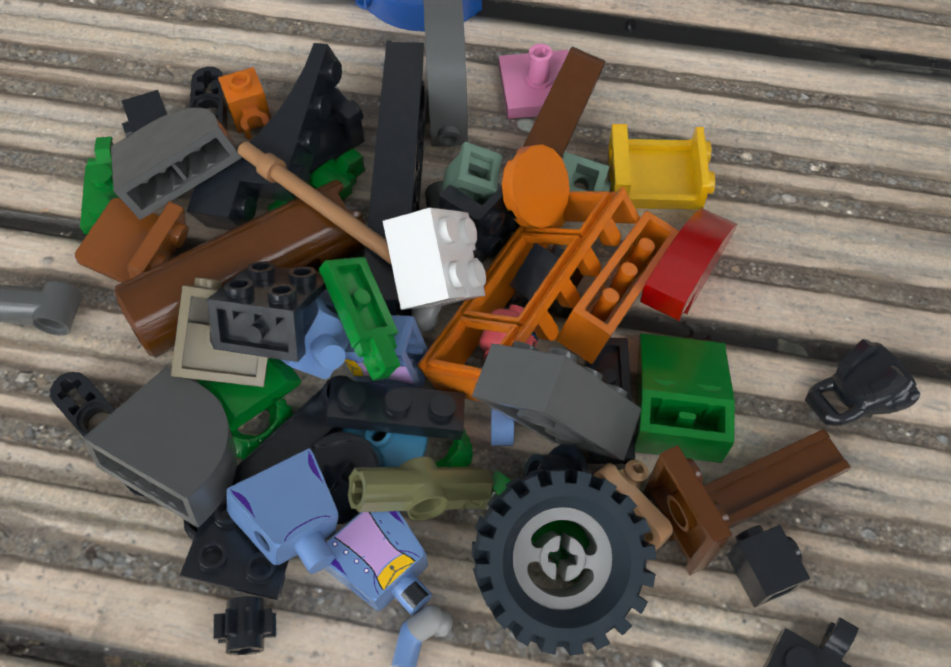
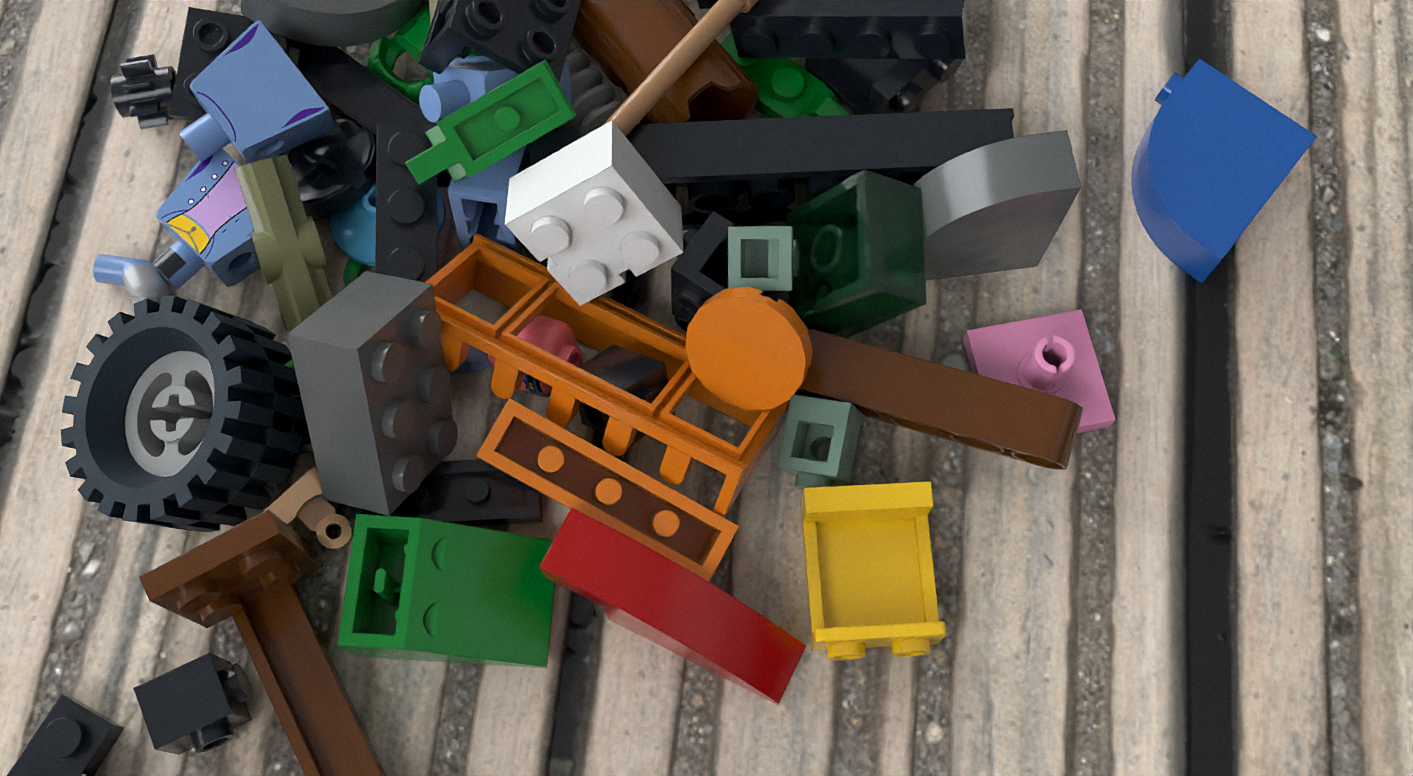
camera: 85 degrees right, 10 degrees up
none -> clear green brick [787,169,927,338]

